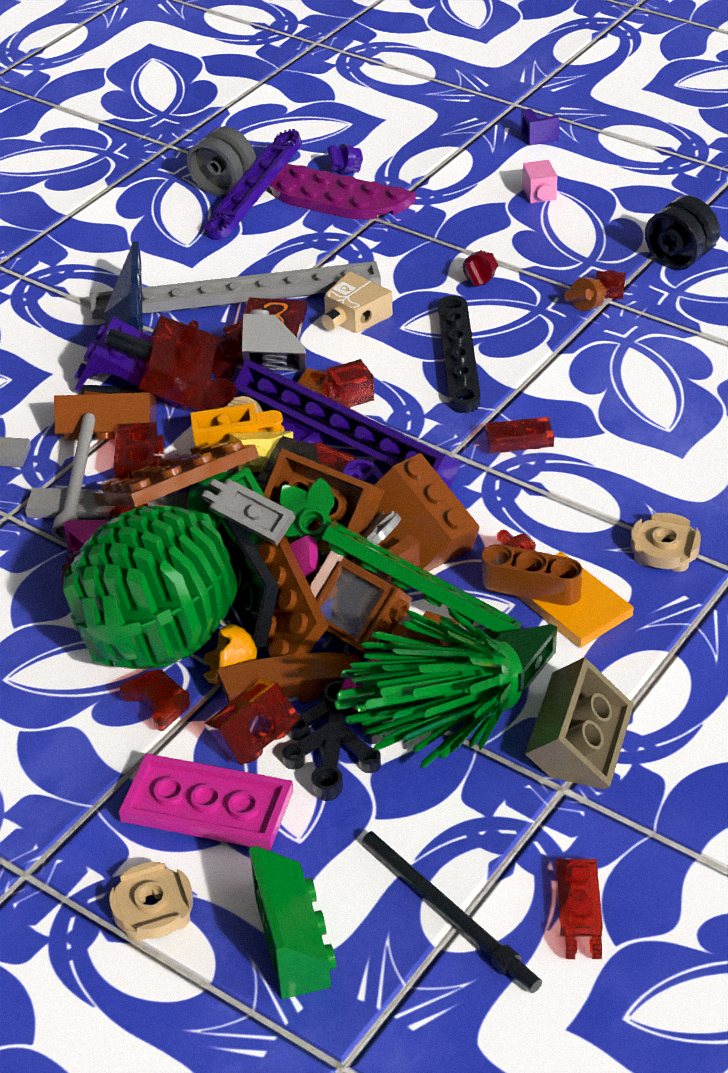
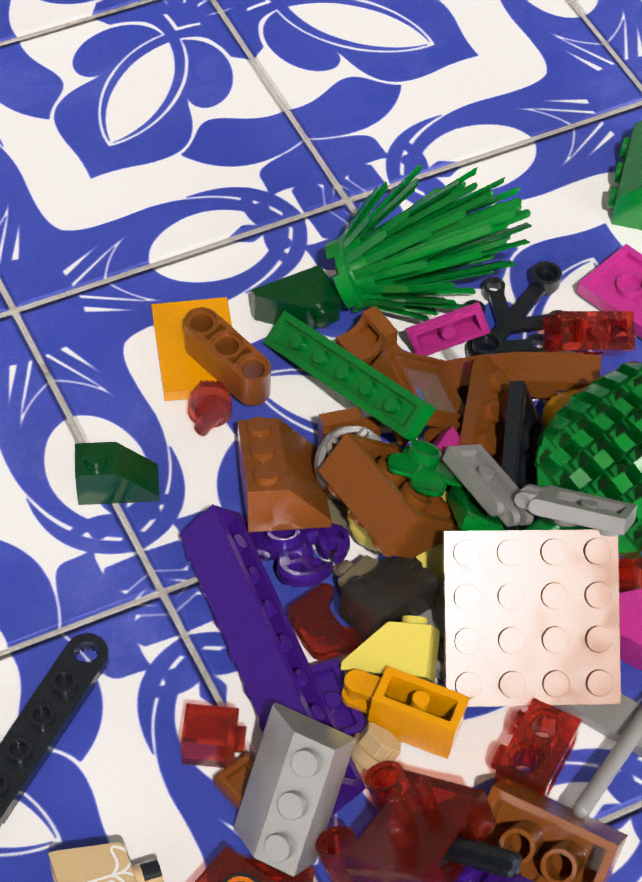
camera: 155 degrees left, 10 degrees up
black bar [362,831,543,993] -> none
clear red plate [485,417,554,453] -> none
dark tan slope [525,657,634,789] -> none
clear red hinge [555,859,603,960] -> none
tan plate [631,513,701,572] -> none
none -> dark green slope [75,441,160,505]
none -> light grey hinge [514,484,637,537]

